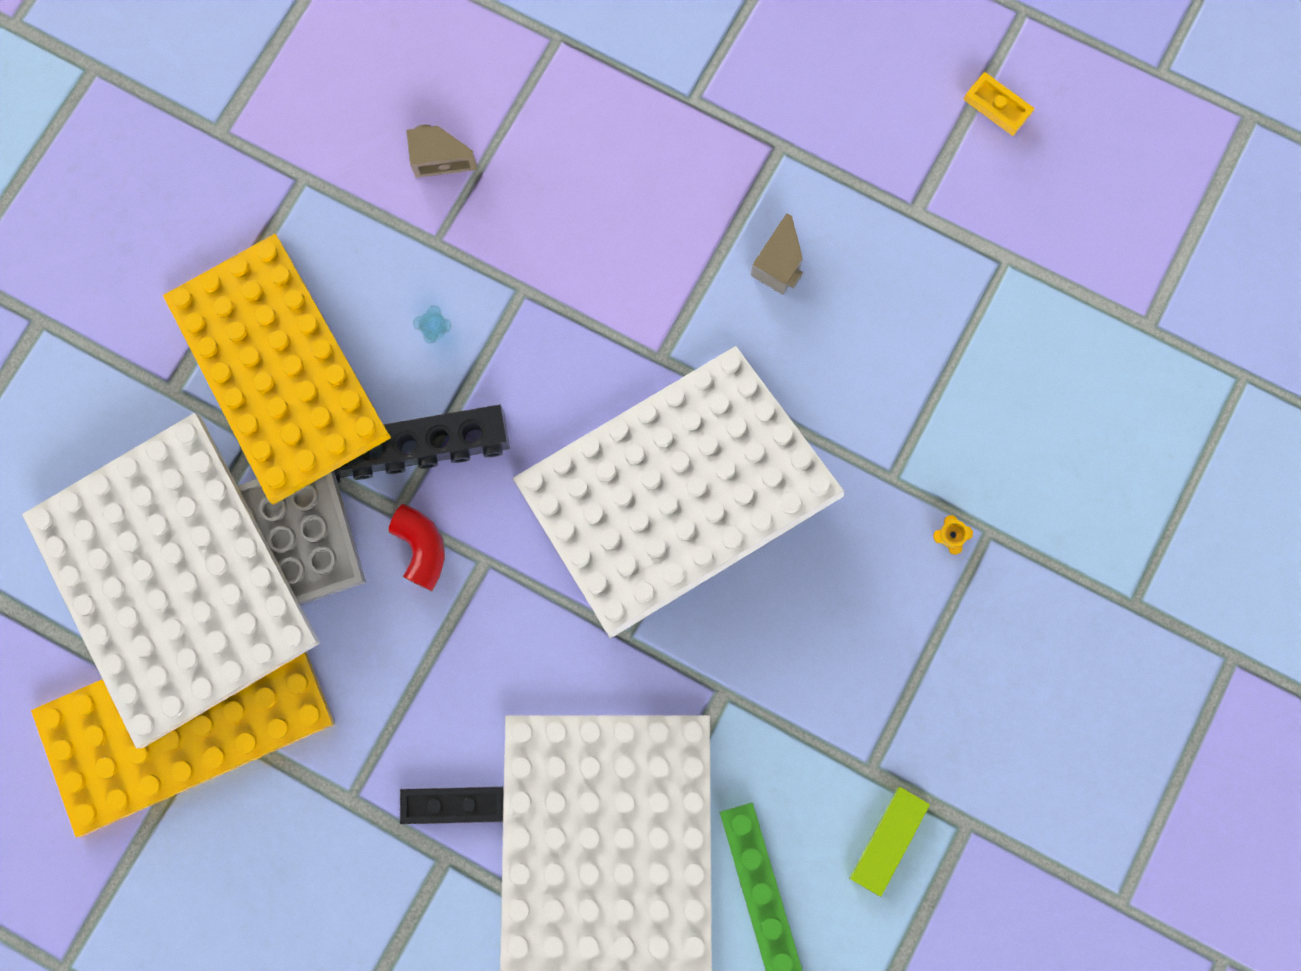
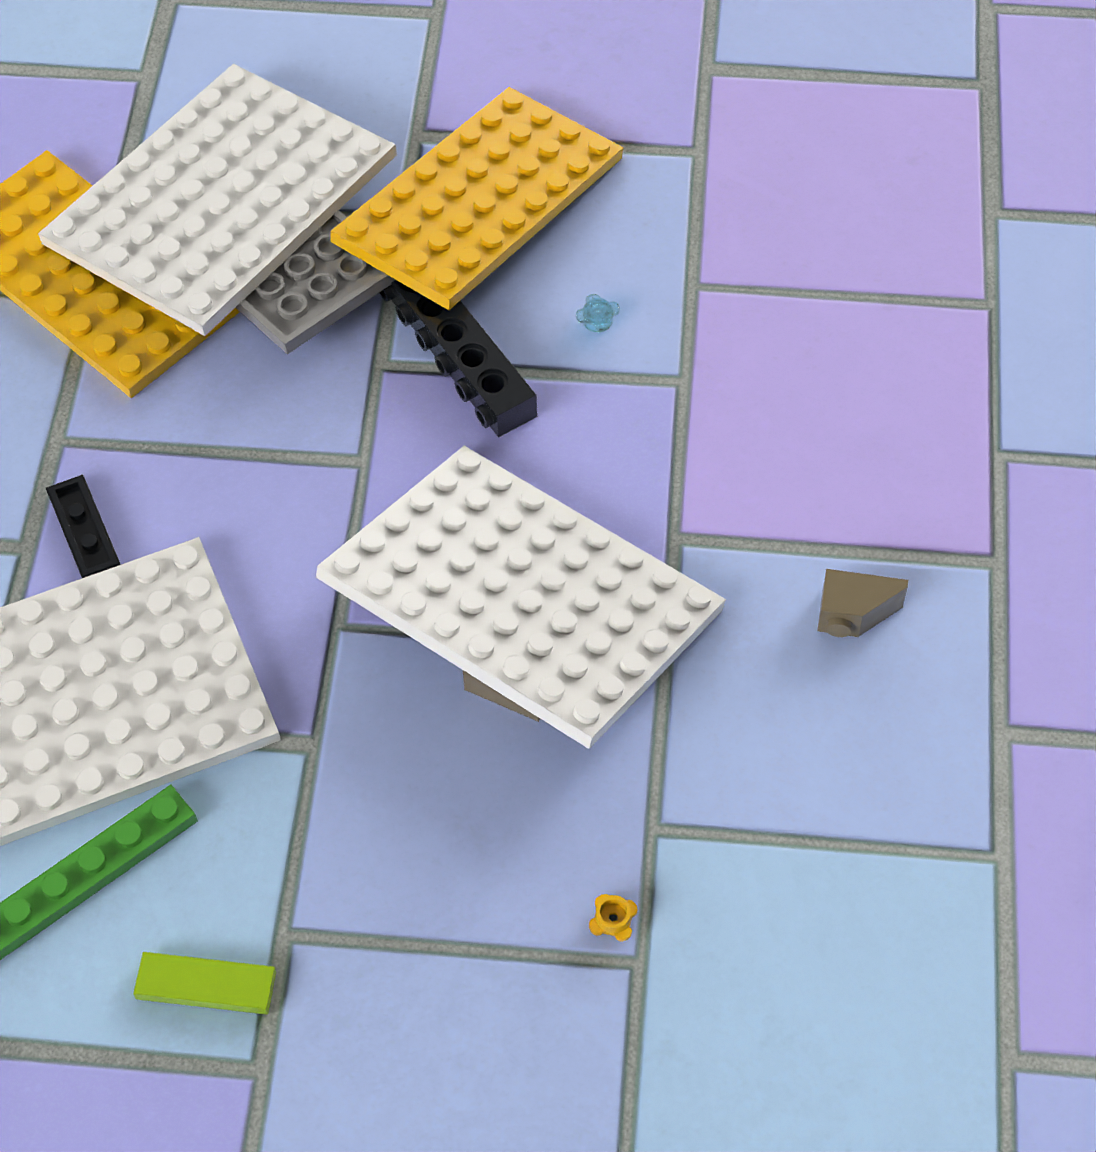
camera: 65 degrees right, 20 degrees down
red cylinder [388,504,445,592] -> none
dark tan slope [406,124,478,178] -> none

